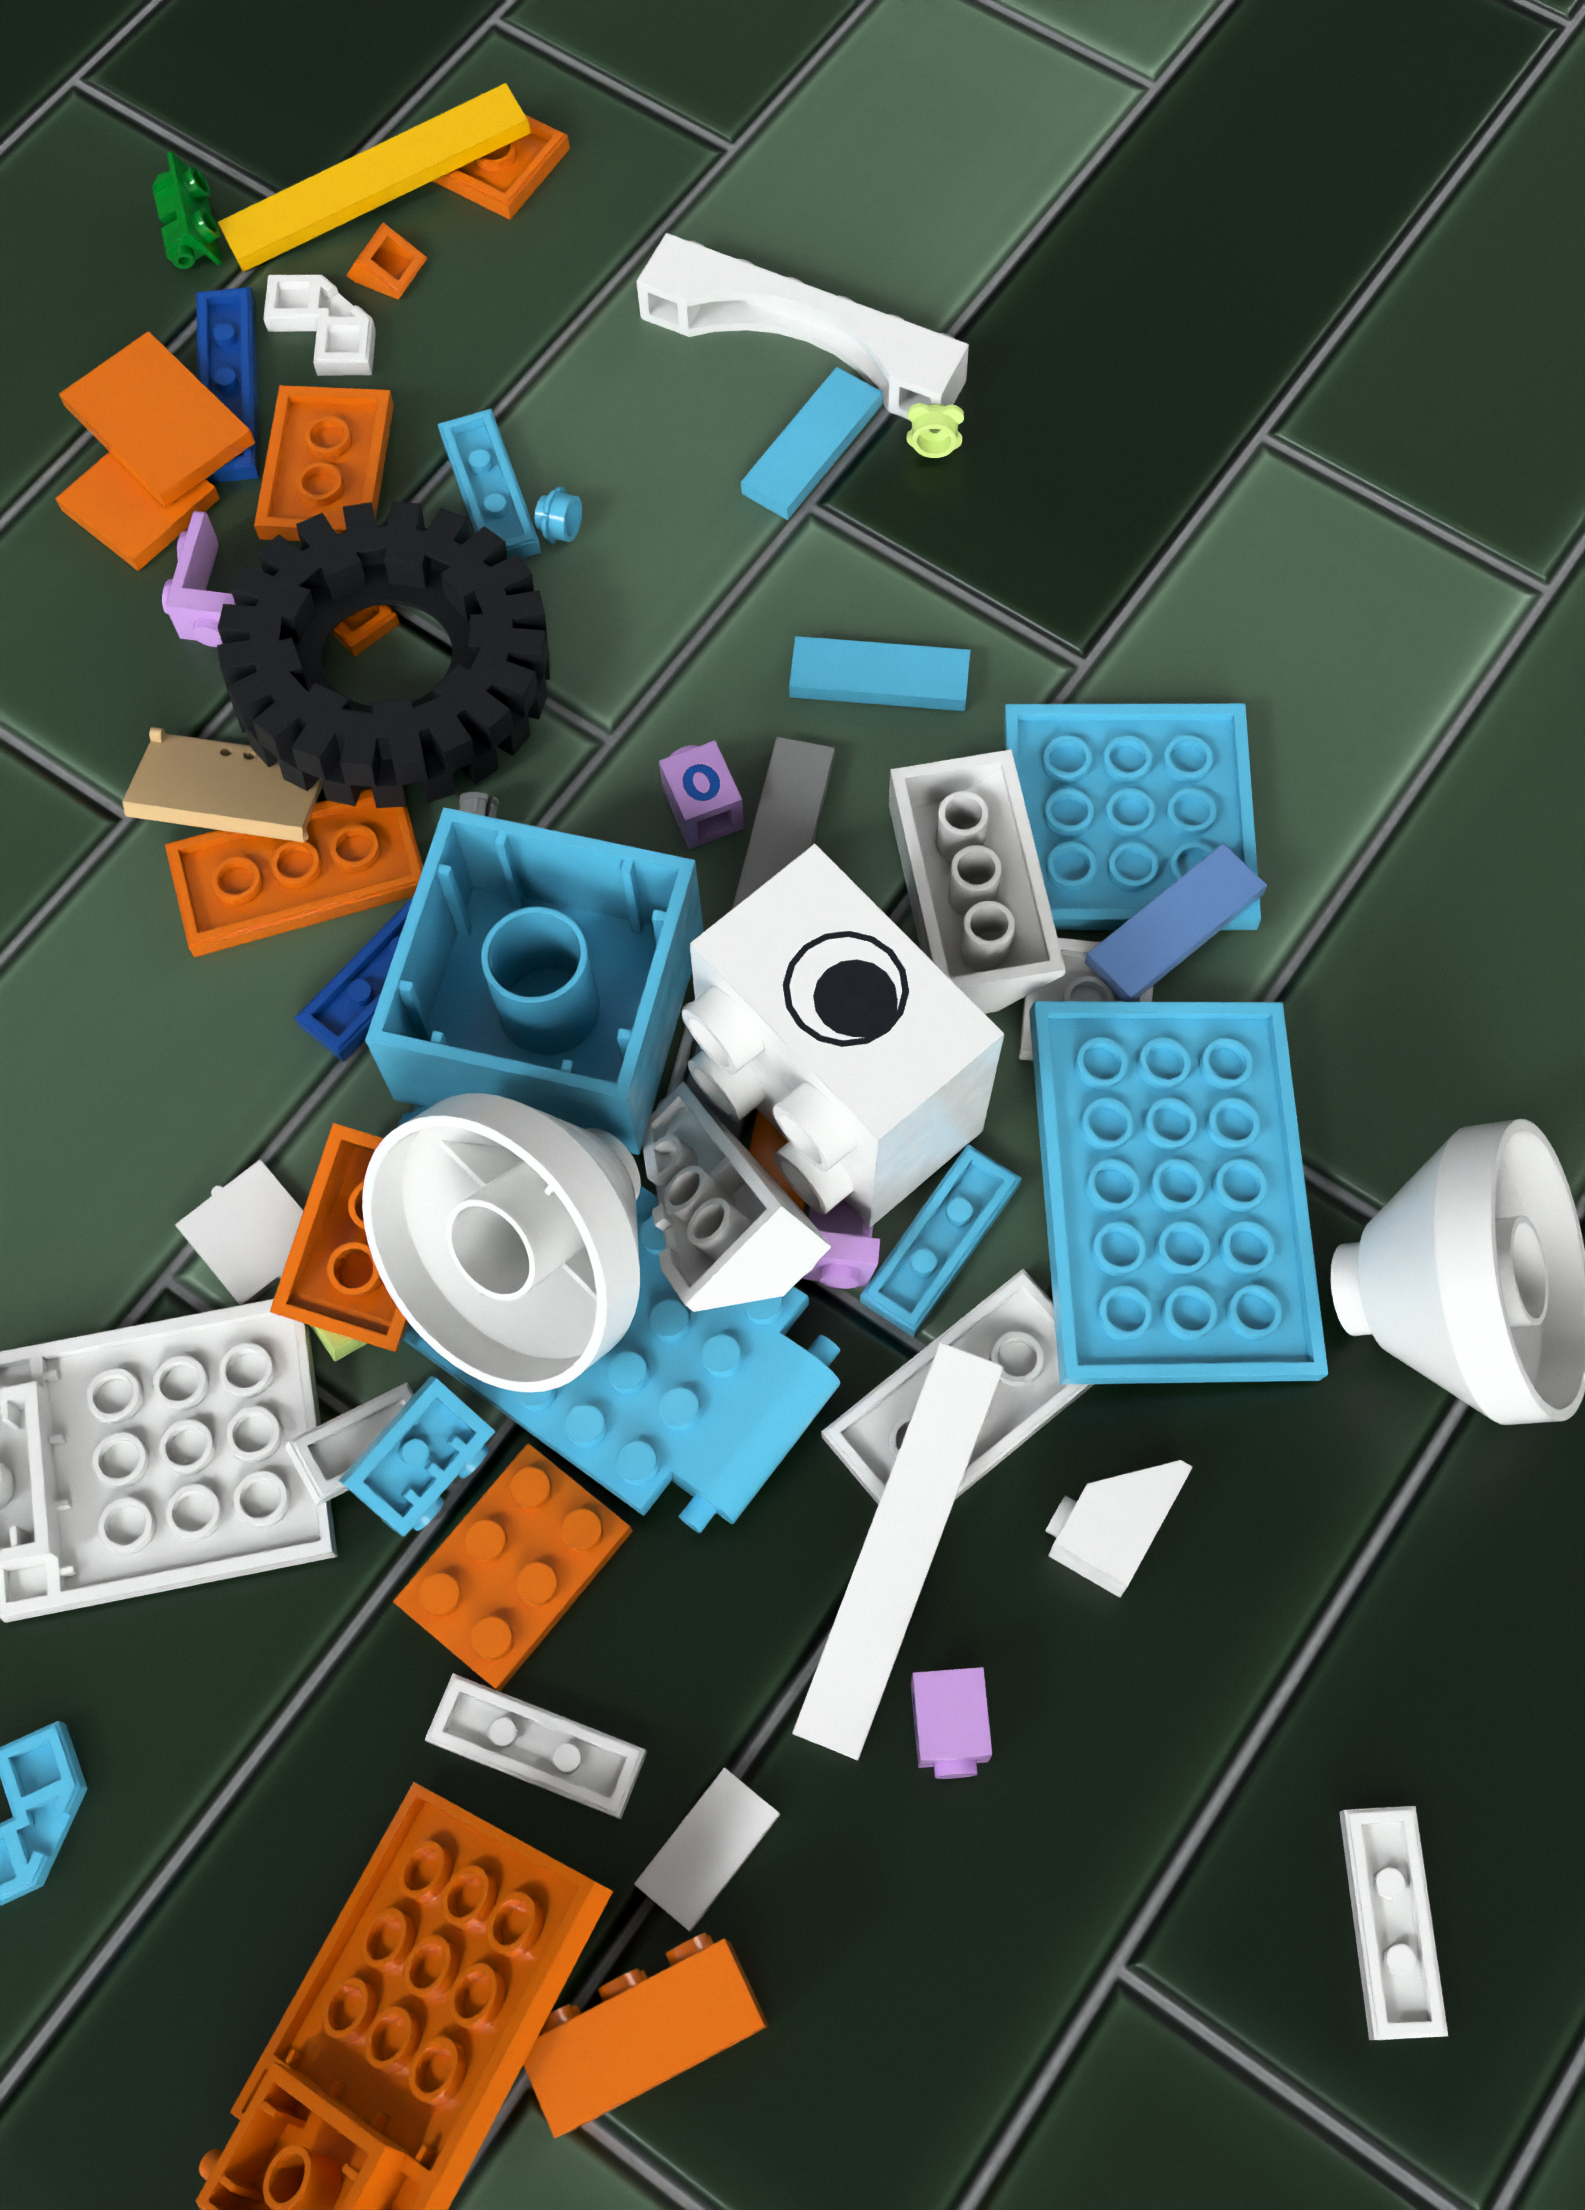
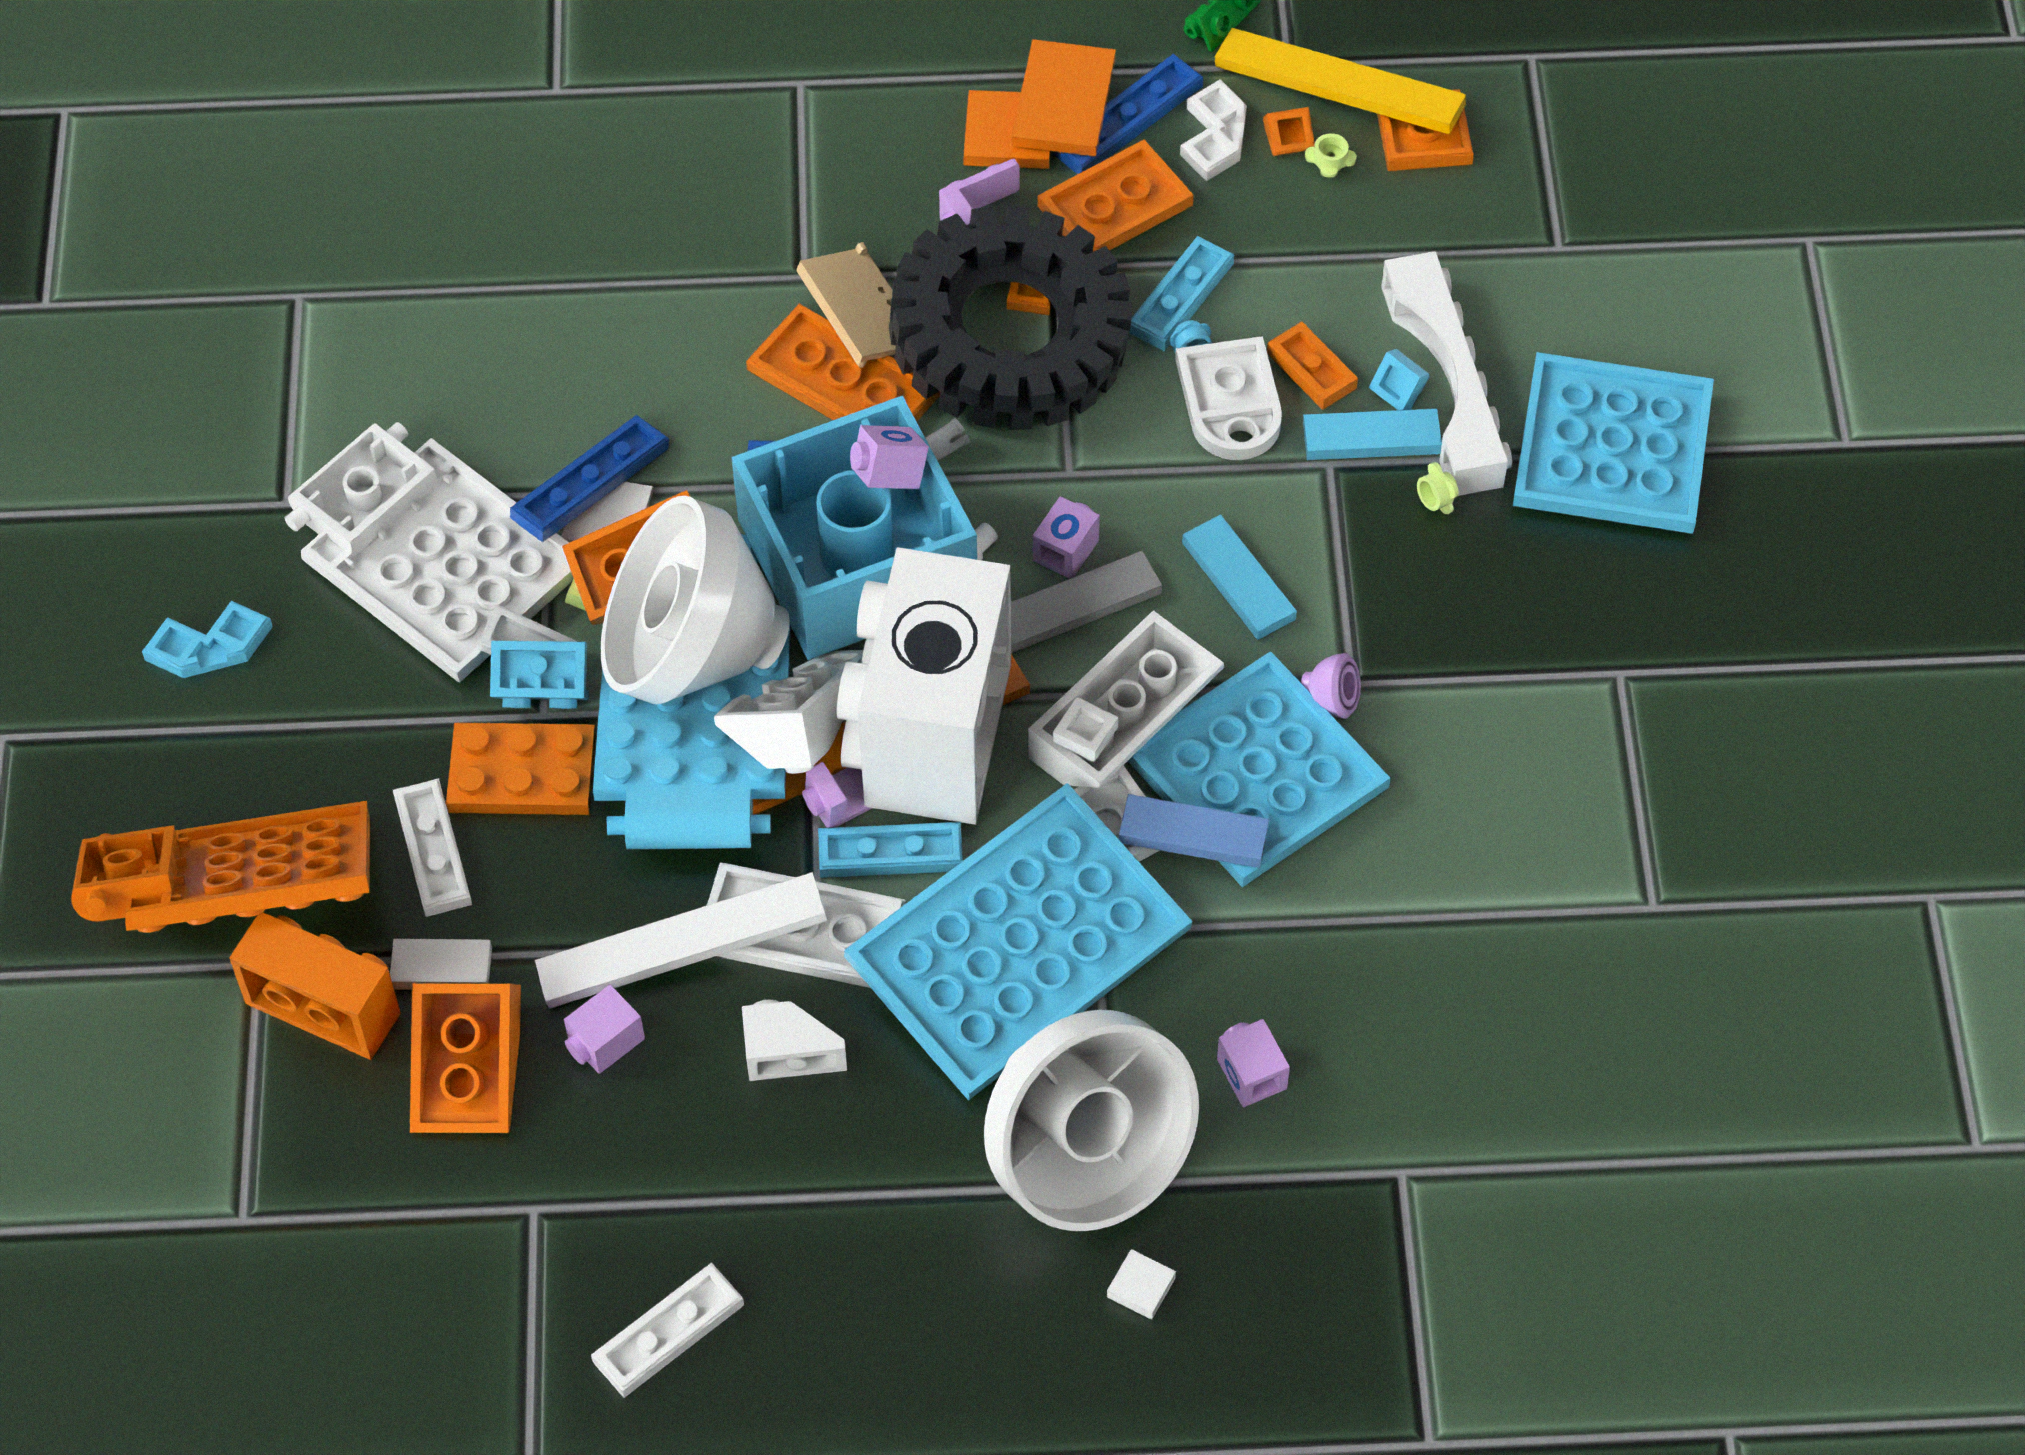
camera: 50 degrees right, 10 degrees down
none -> orange slope [410,984,521,1133]
none -> blue tile [510,415,669,543]
none -> lavender brick [850,425,929,489]
none -> white plate [1053,697,1118,762]
none -> white plate [1175,336,1282,460]
none -> lavender brick [1217,1019,1290,1107]
none -> orange plate [1267,321,1358,410]
none -> lavender brick [1301,653,1361,719]
none -> yellowish green plate [1305,133,1356,178]
none -> medium azure tile [1369,349,1430,410]
none -> medium azure plate [1513,352,1714,534]

